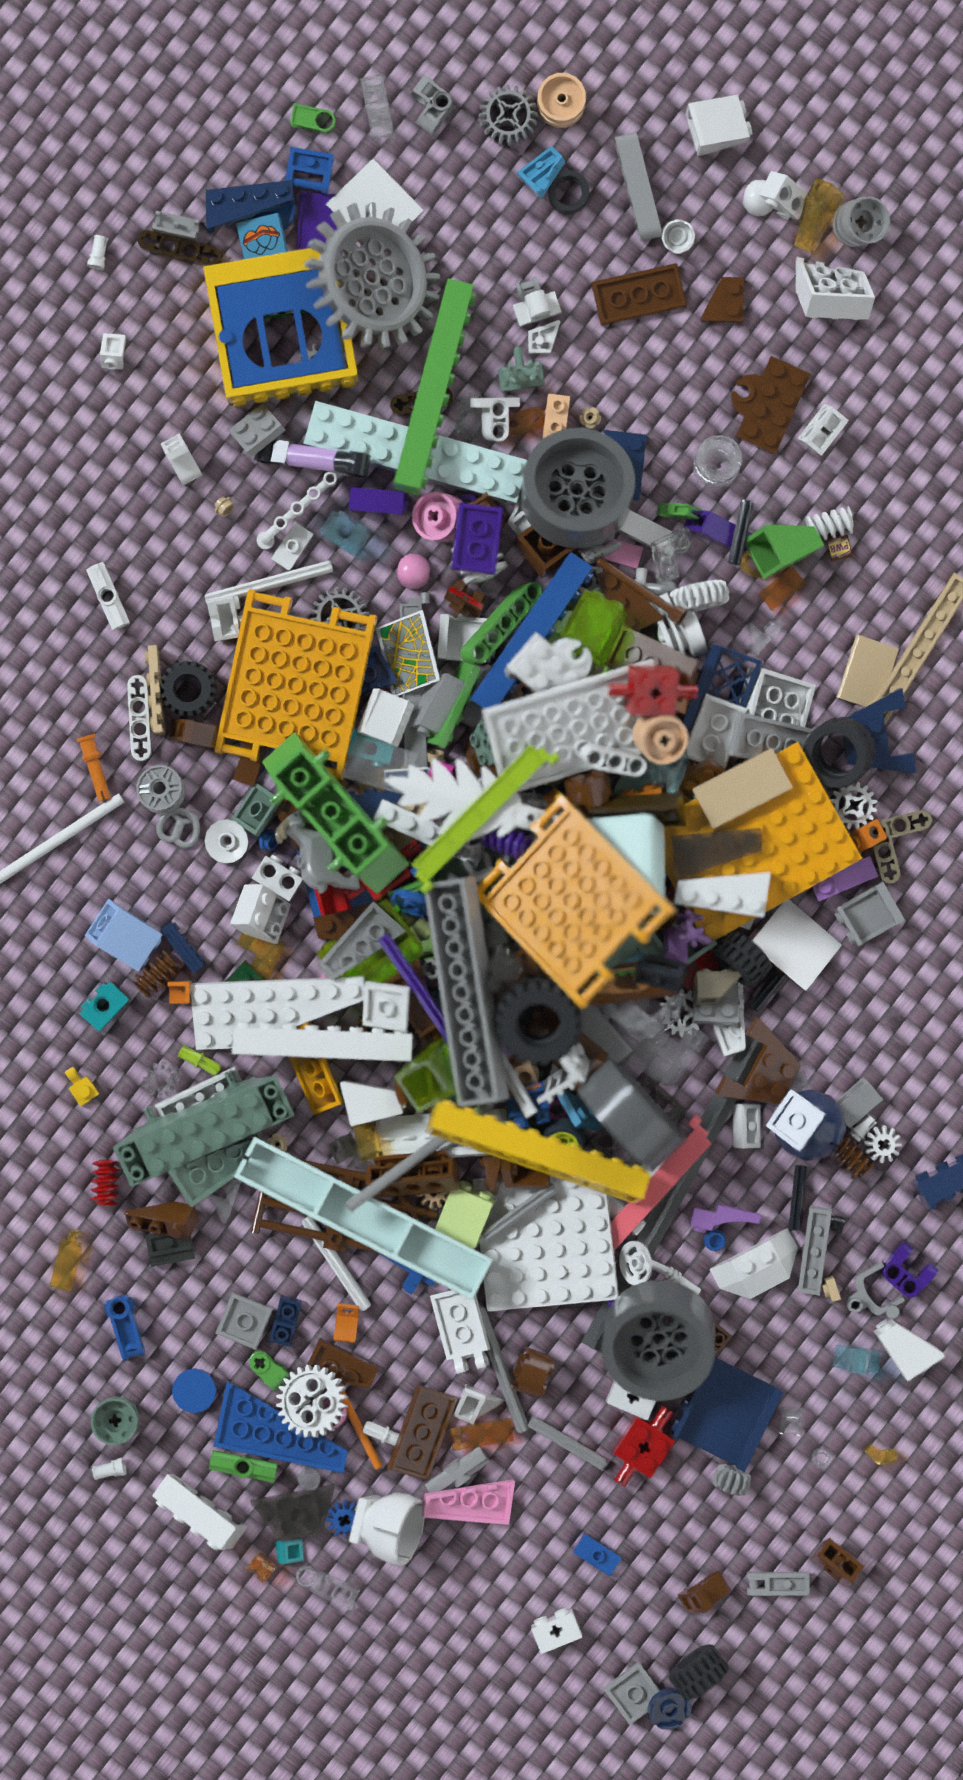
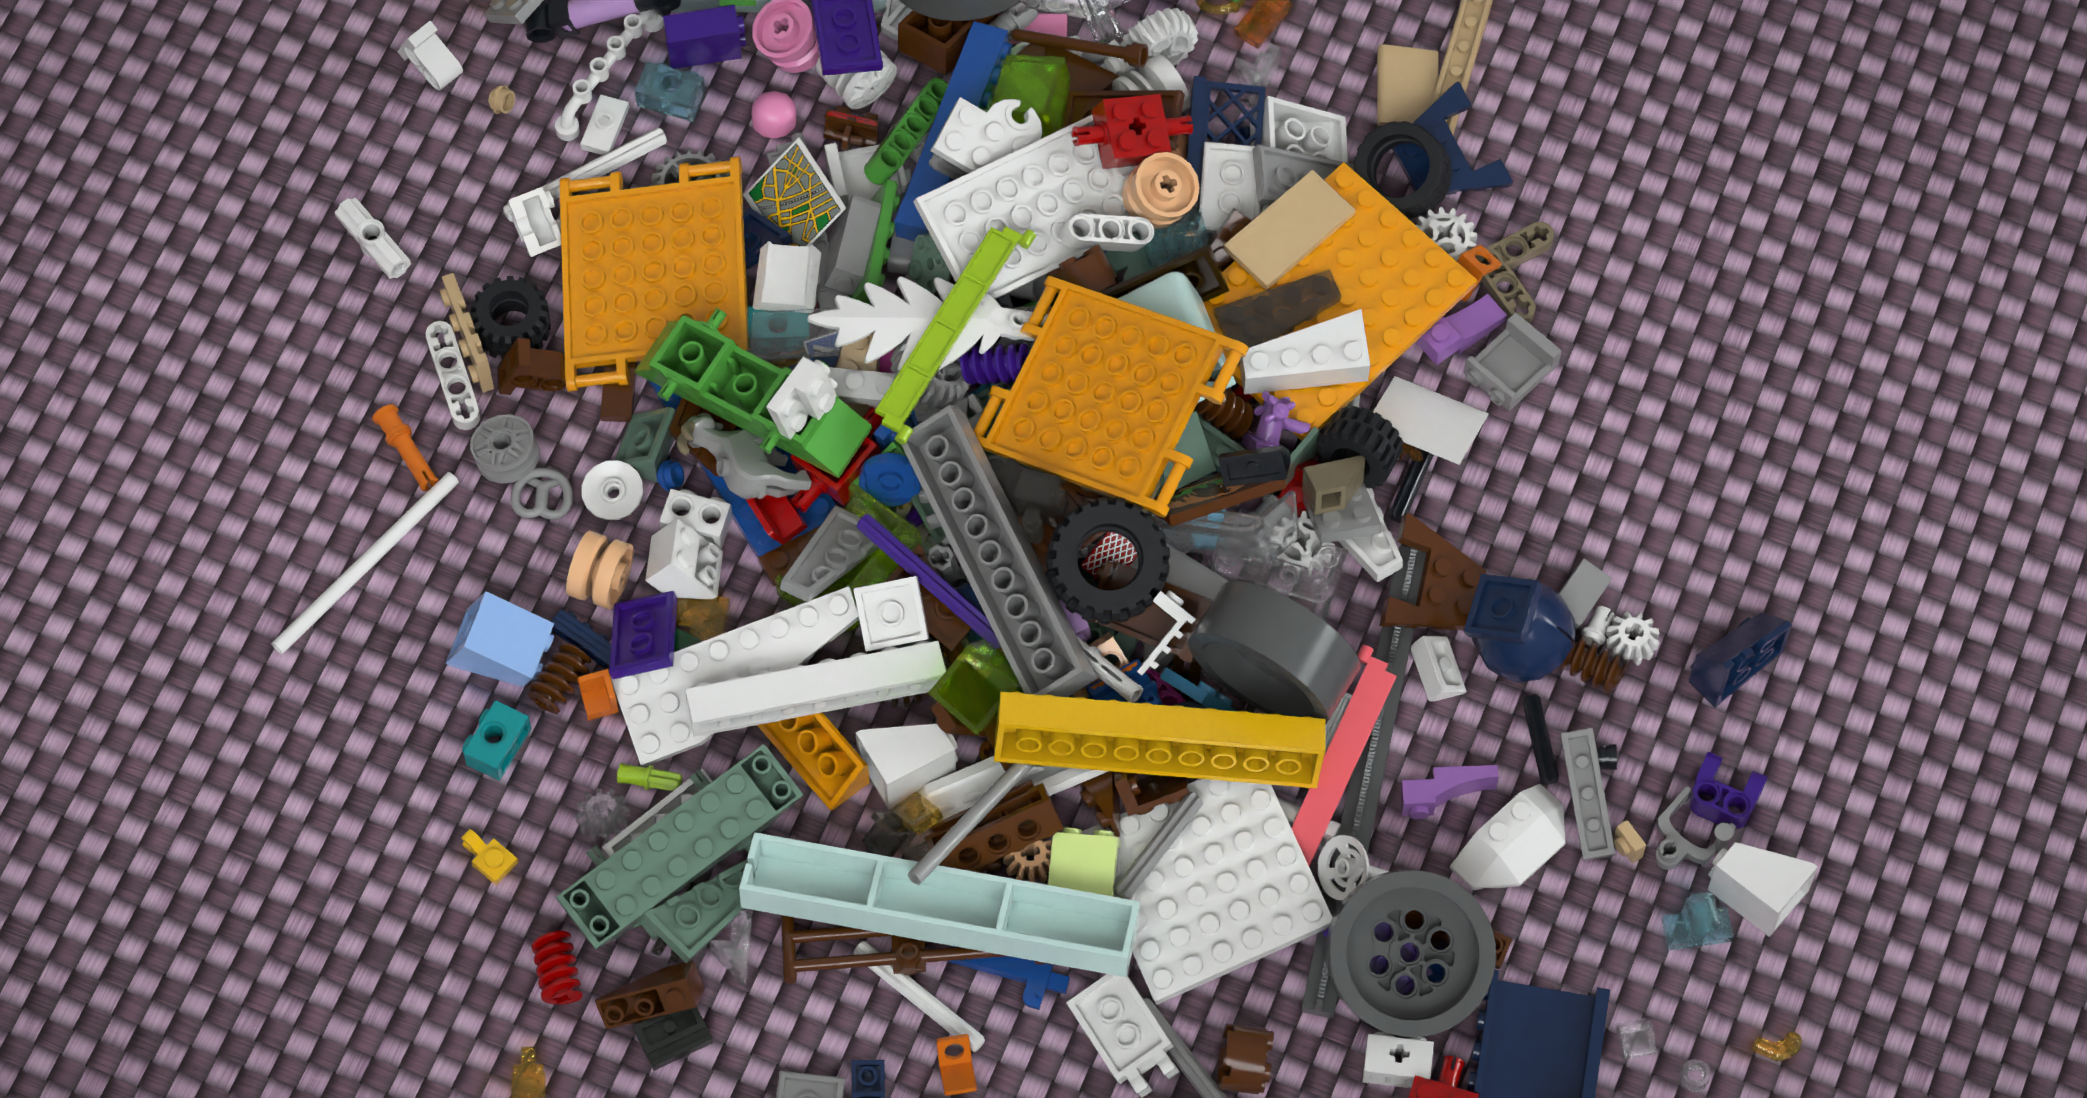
camera: 15 degrees left, 25 degrees down
blue plate [704,1229,726,1251] -> none
none -> light nougat wheel [566,530,634,610]
none -> dark purple tile [609,591,677,679]
none -> white plate [766,357,838,440]

